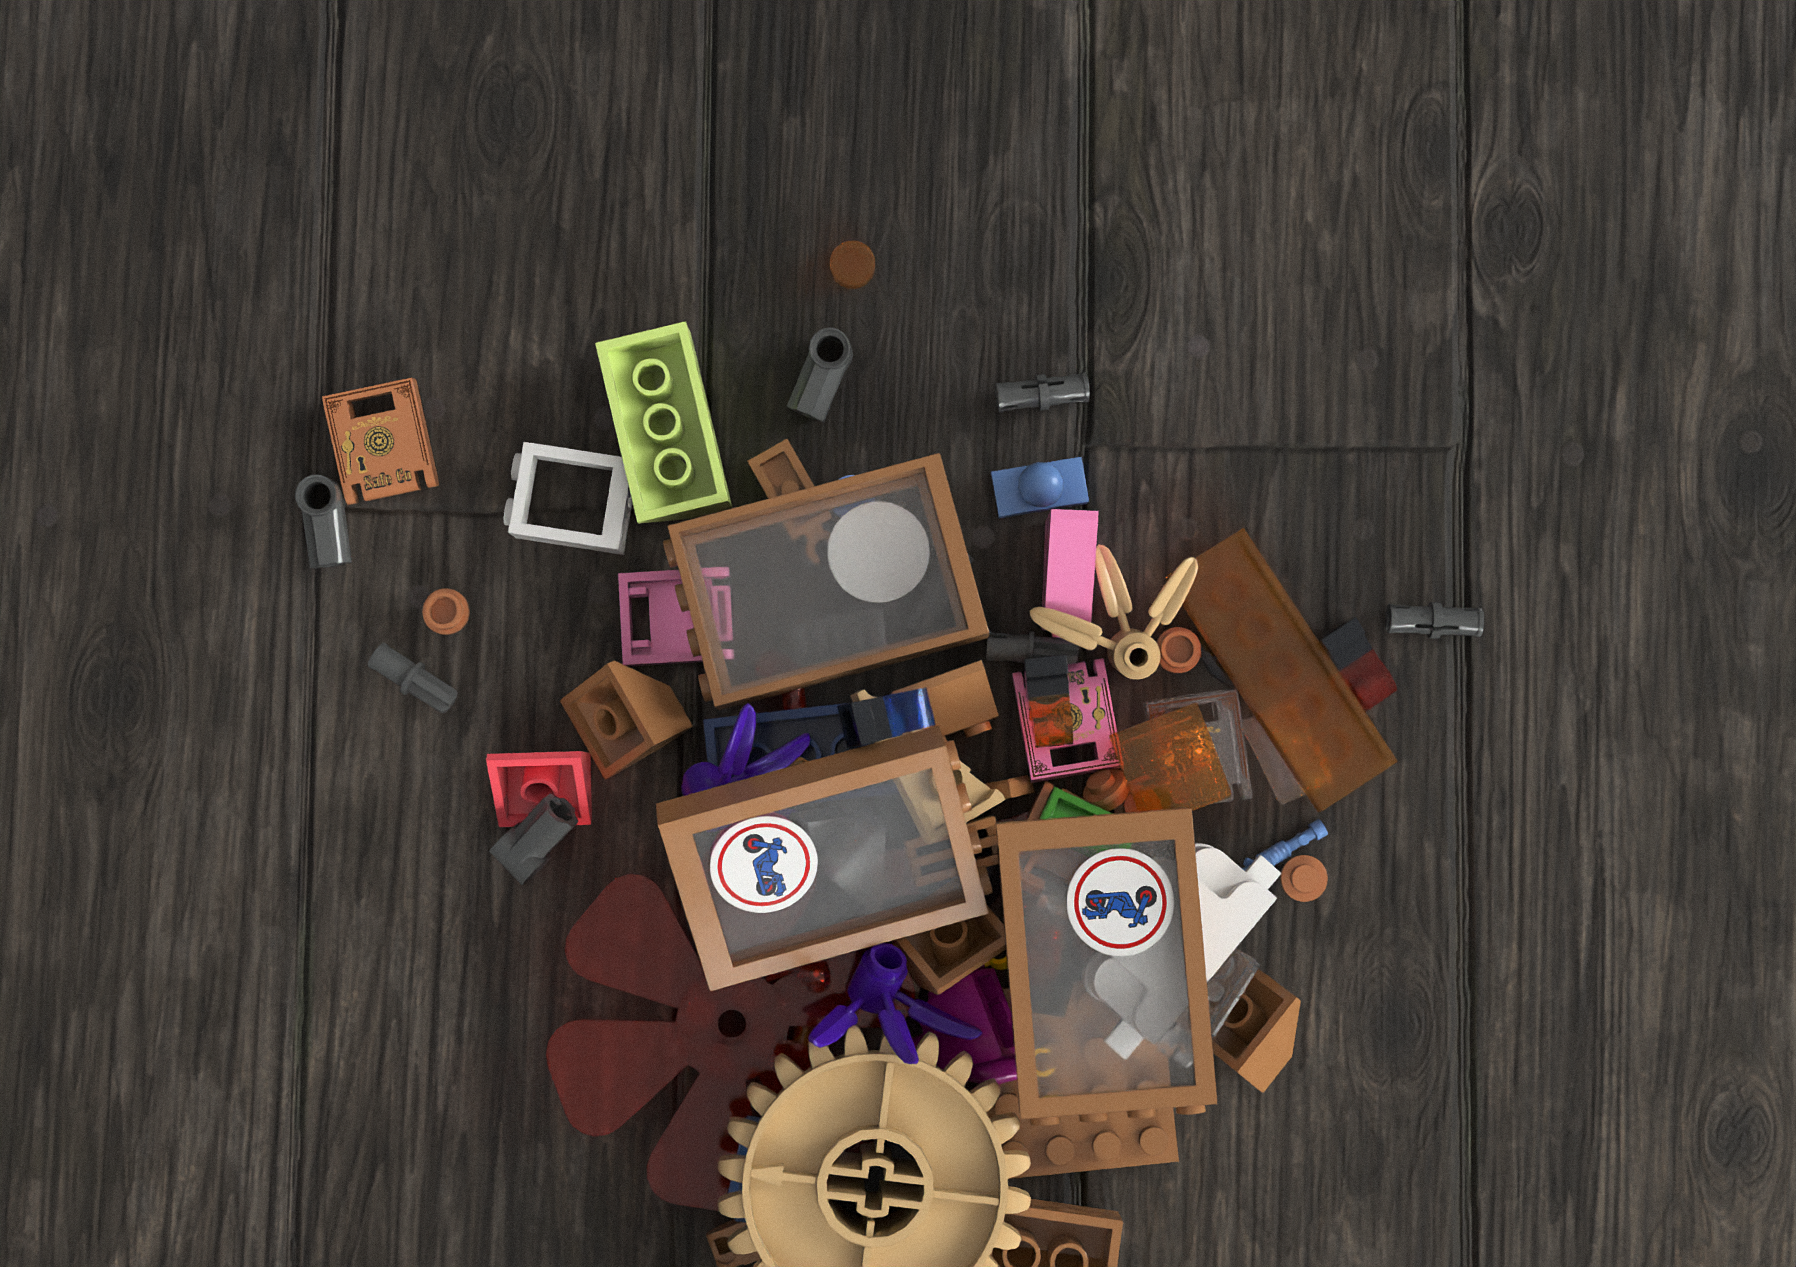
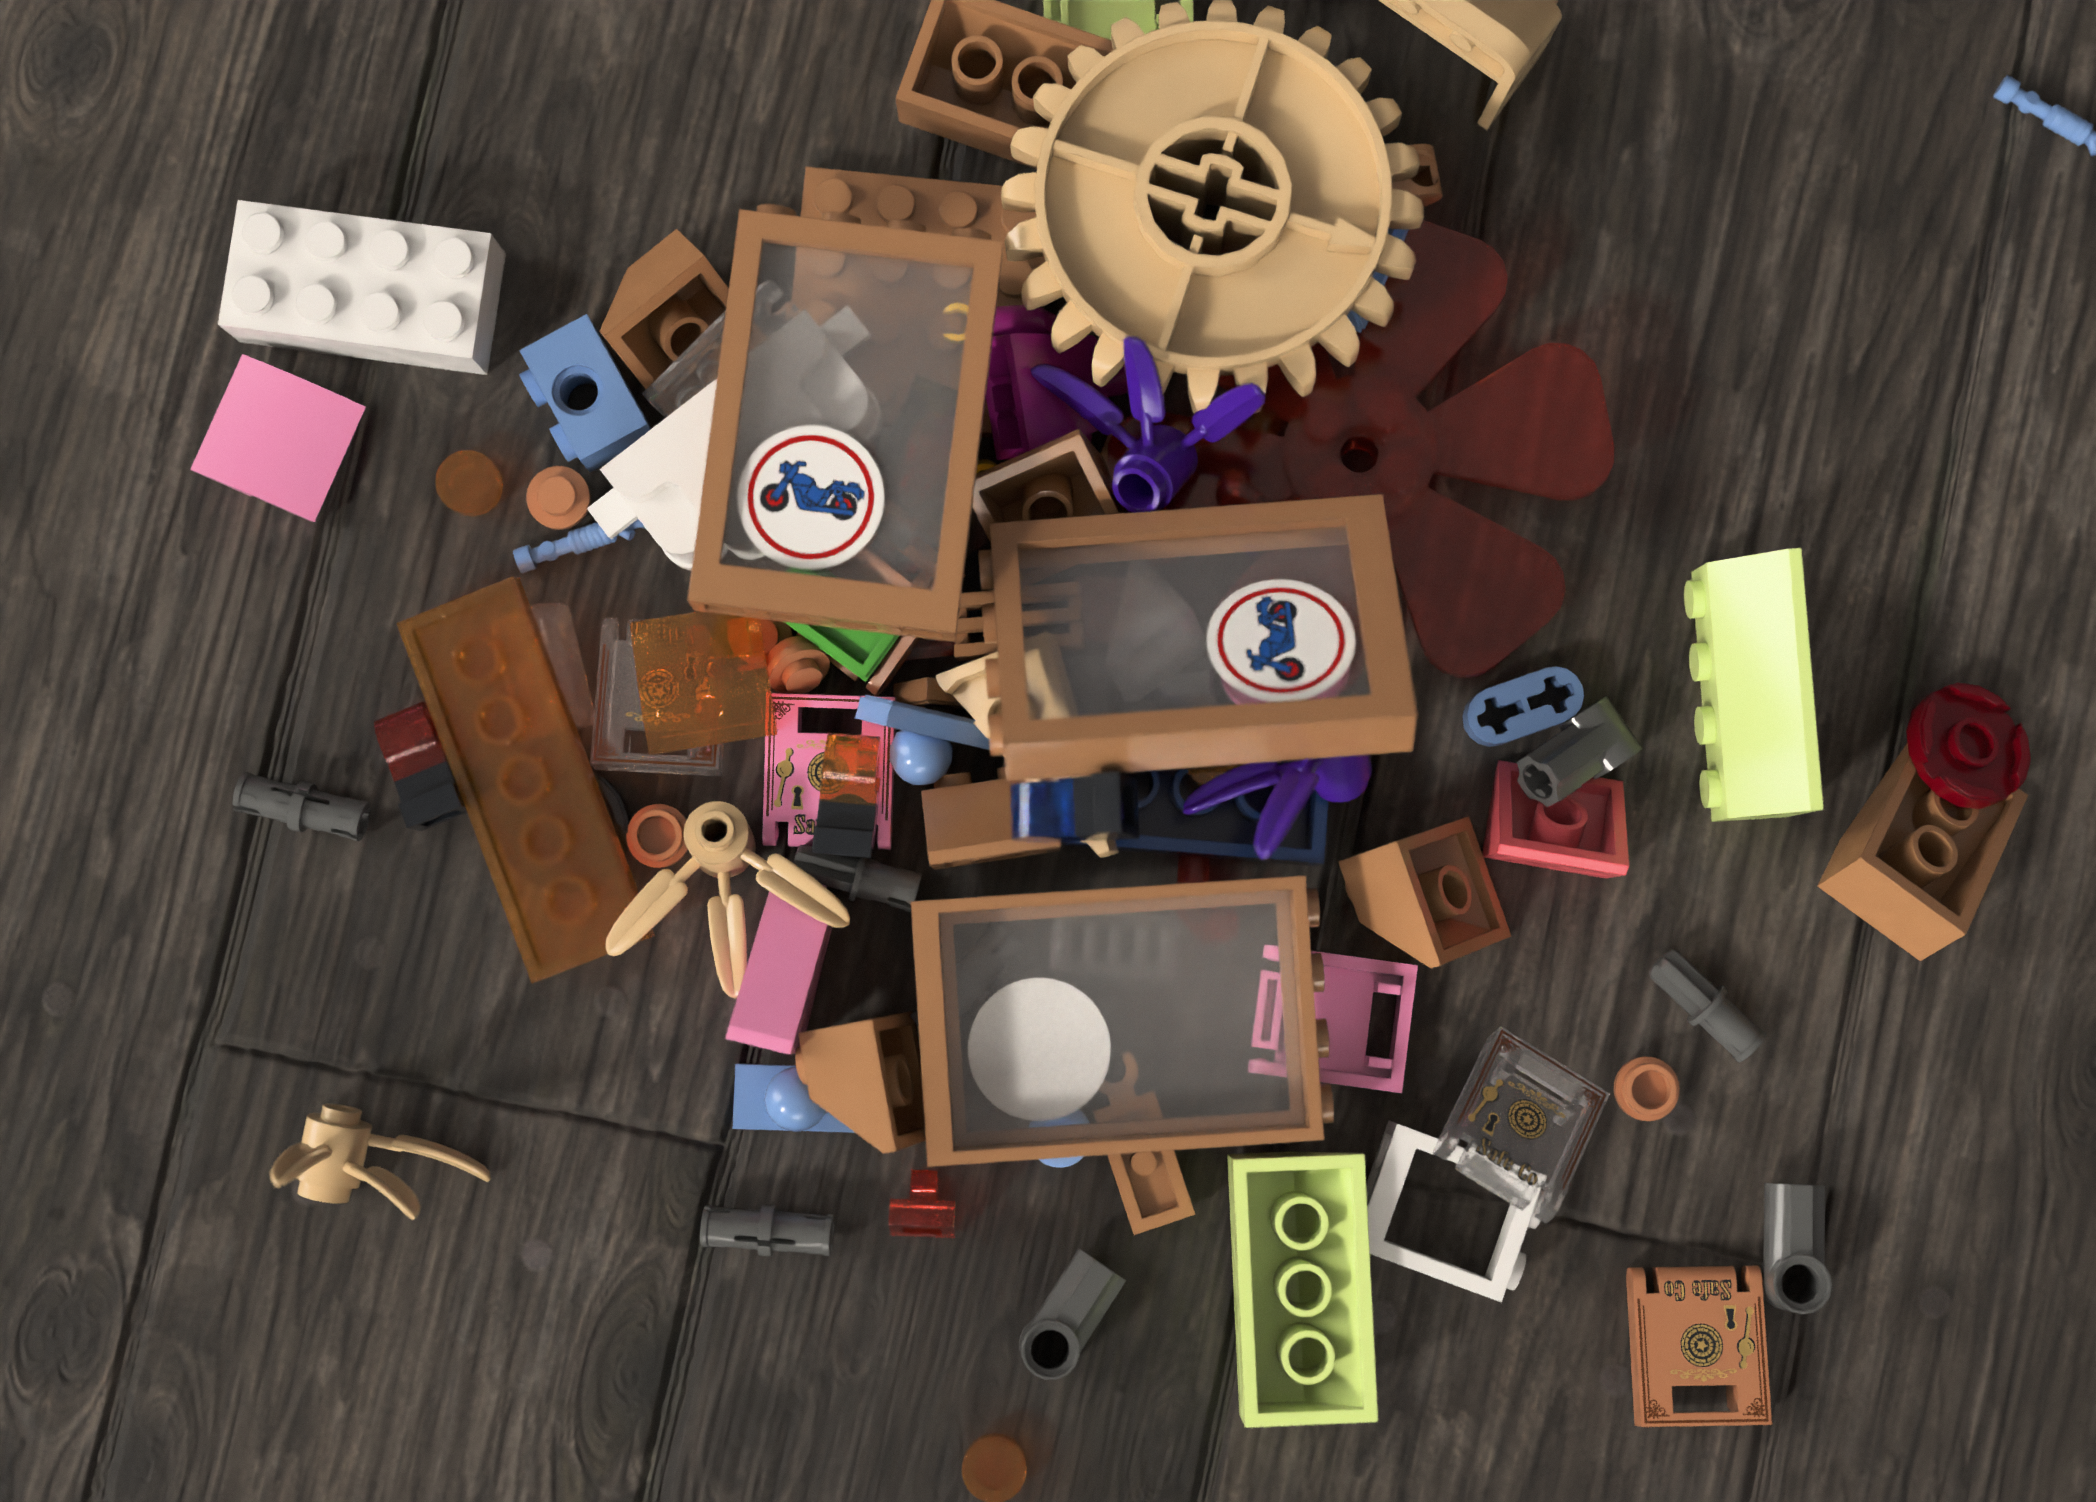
camera: 175 degrees left, 0 degrees up
none -> bright pink slope [190,354,366,522]
none -> white brick [218,200,506,375]
none -> tan plant [270,1103,491,1220]
none -> clear orange tile [435,450,503,516]
none -> medium blue brick [519,314,652,472]
none -> medium nougat slope [795,1011,926,1154]
none -> medium blue tile [855,694,990,785]
none -> clear red tile [888,1169,956,1238]
none -> clear container [1433,1026,1610,1223]
none -> medium blue beam [1462,666,1584,747]
none -> yellowish green slope [1684,548,1824,822]
none -> medium nougat slope [1817,744,2028,961]
none -> dark red tile [1906,682,2031,809]

